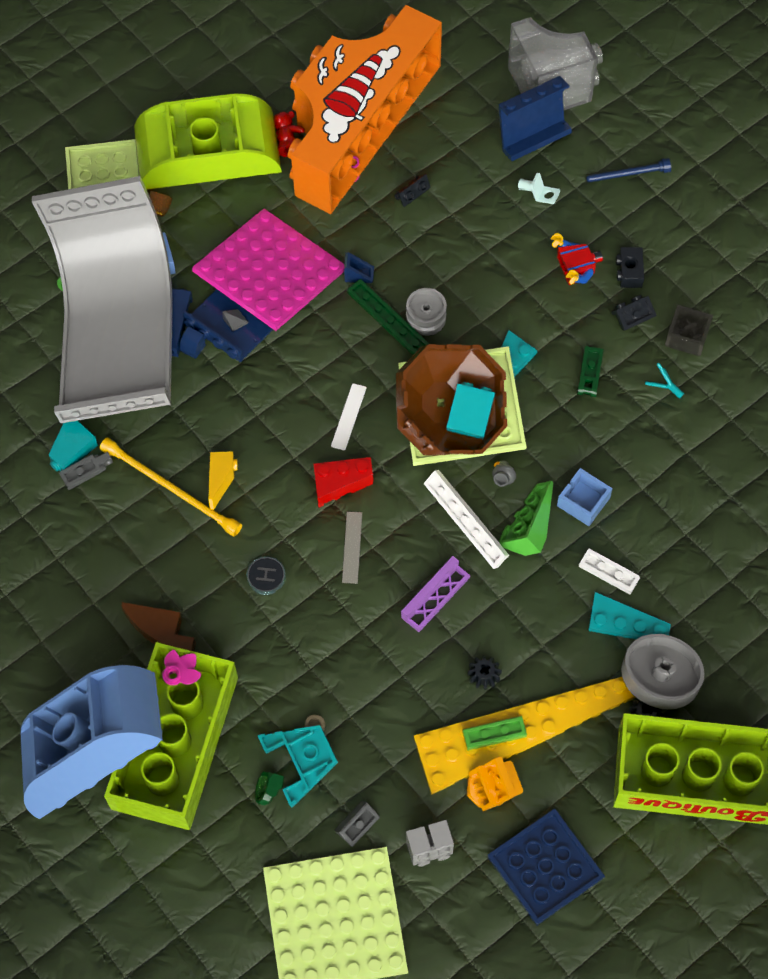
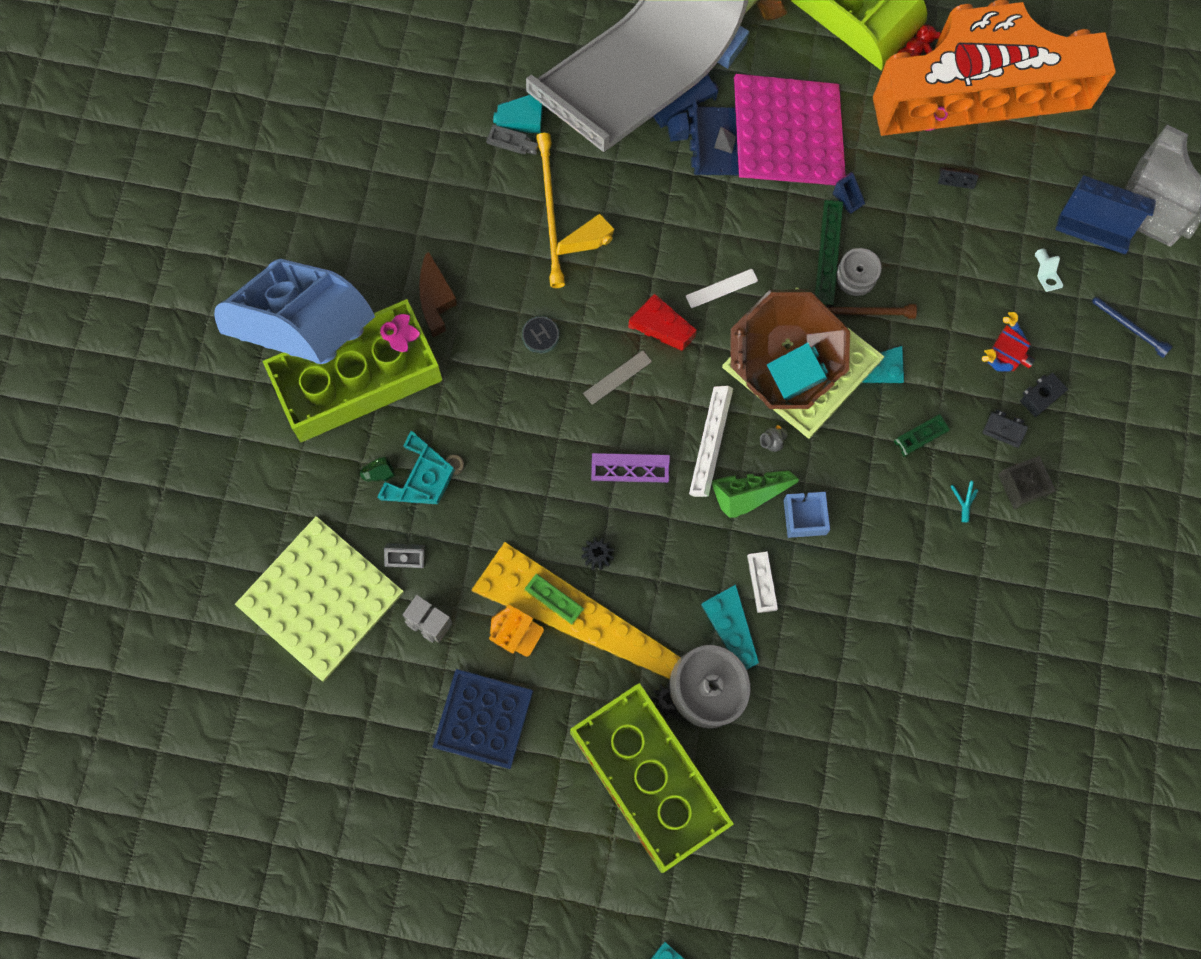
camera: 45 degrees right, 10 degrees up
none -> reddish brown piece [828,304,917,319]

